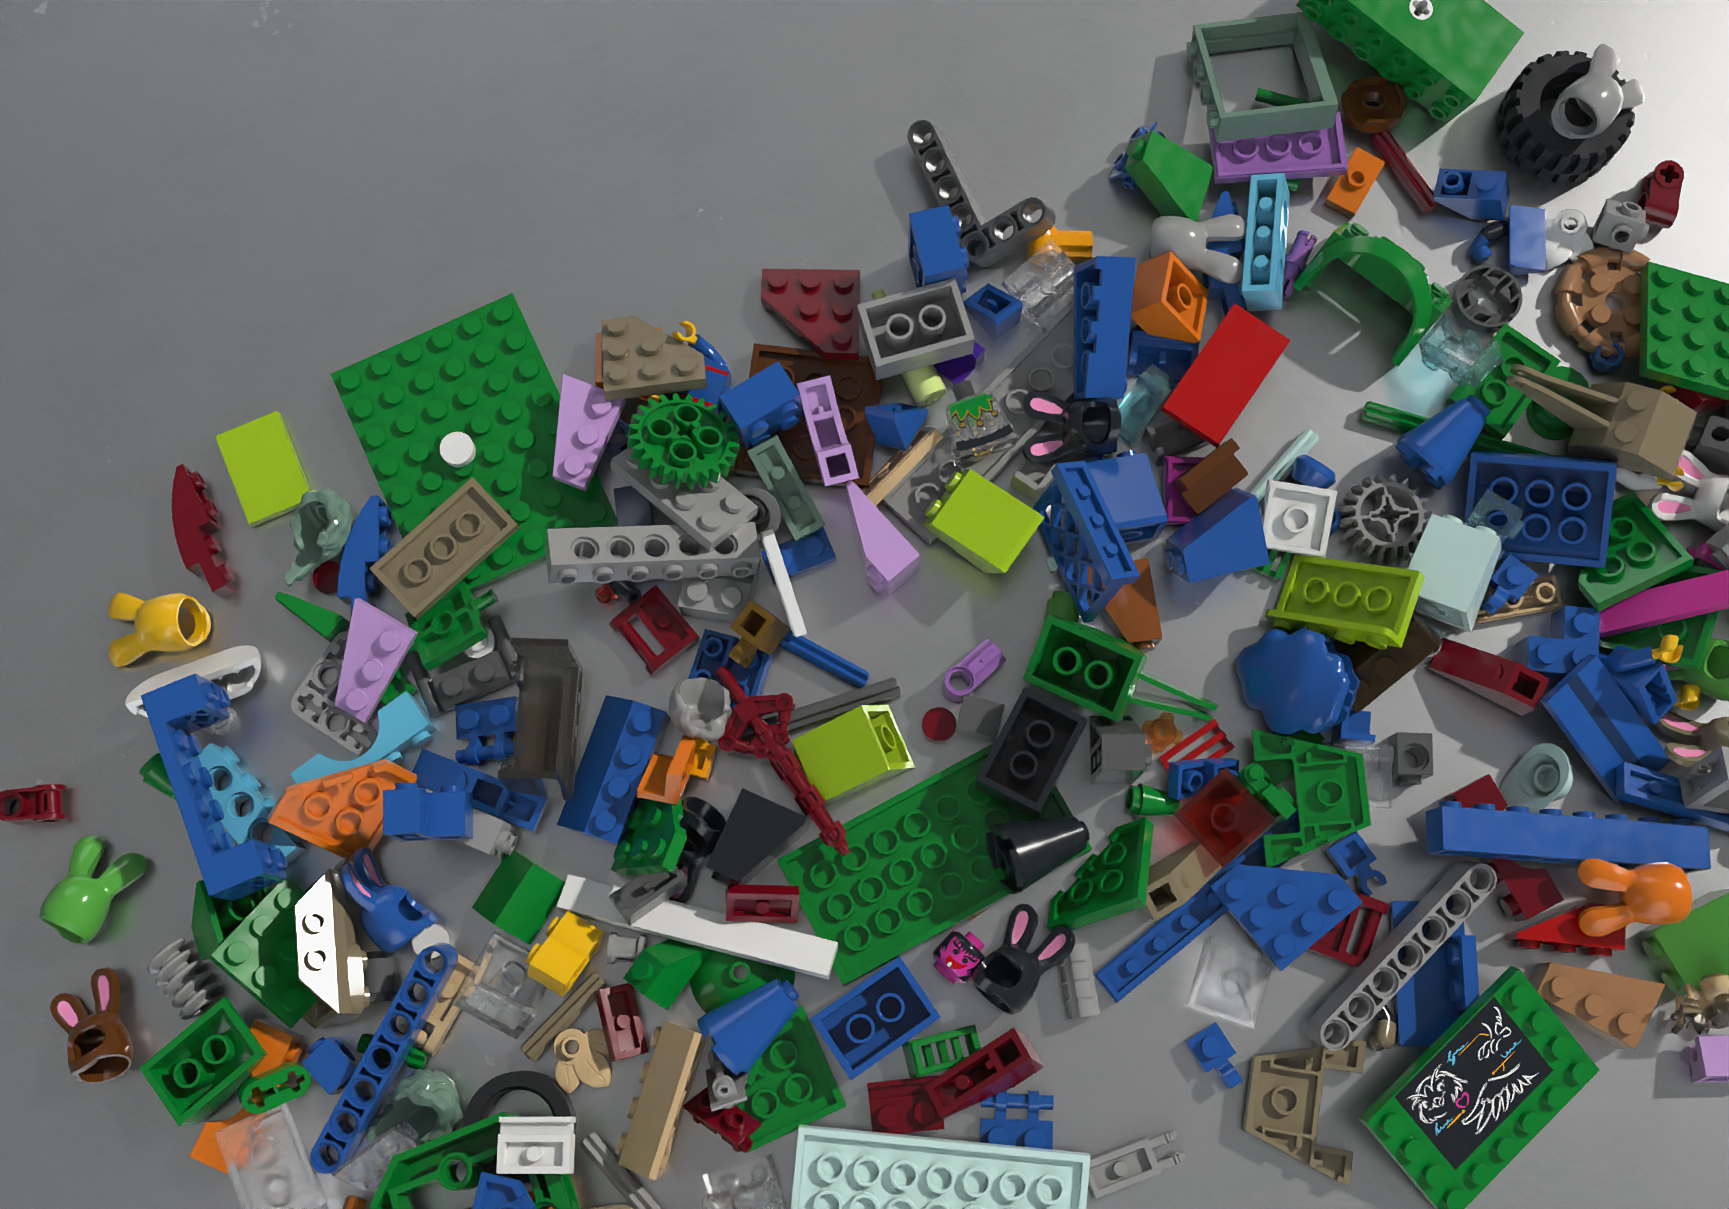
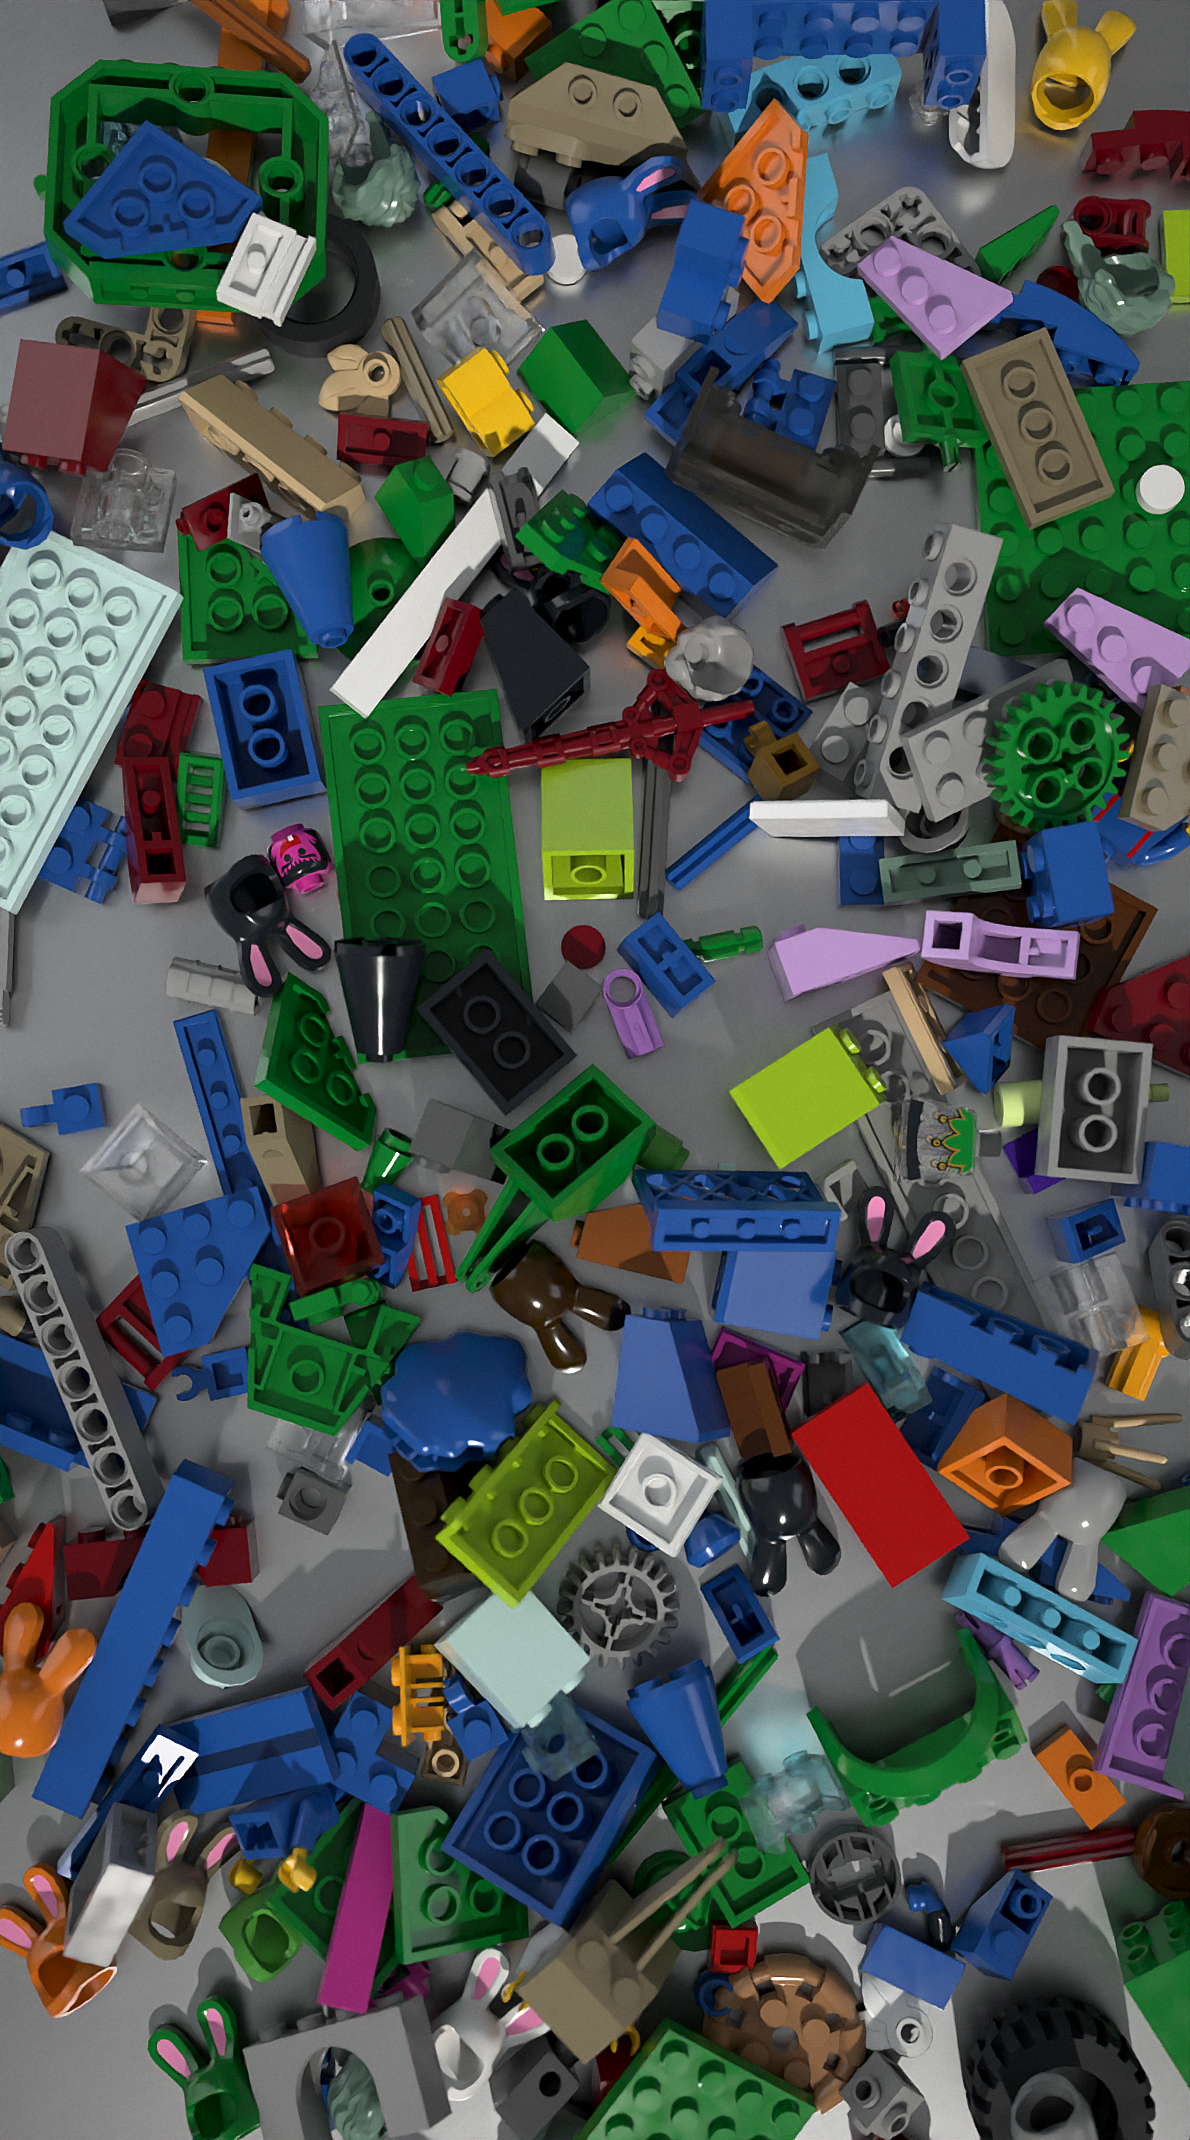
camera: 110 degrees right, 10 degrees up
none -> light orange hinge [391,1644,445,1747]
none -> dark brown piece [489,1239,631,1373]
none -> blue hinge [616,912,716,1019]
none -> green axle [683,925,763,962]
none -> blue slope [700,1565,780,1664]
none -> red tile [707,1920,758,1973]
none -> black piece [735,1452,841,1597]
none -> dark red piece [1060,196,1151,257]
none -> tan plant [1075,1414,1183,1490]

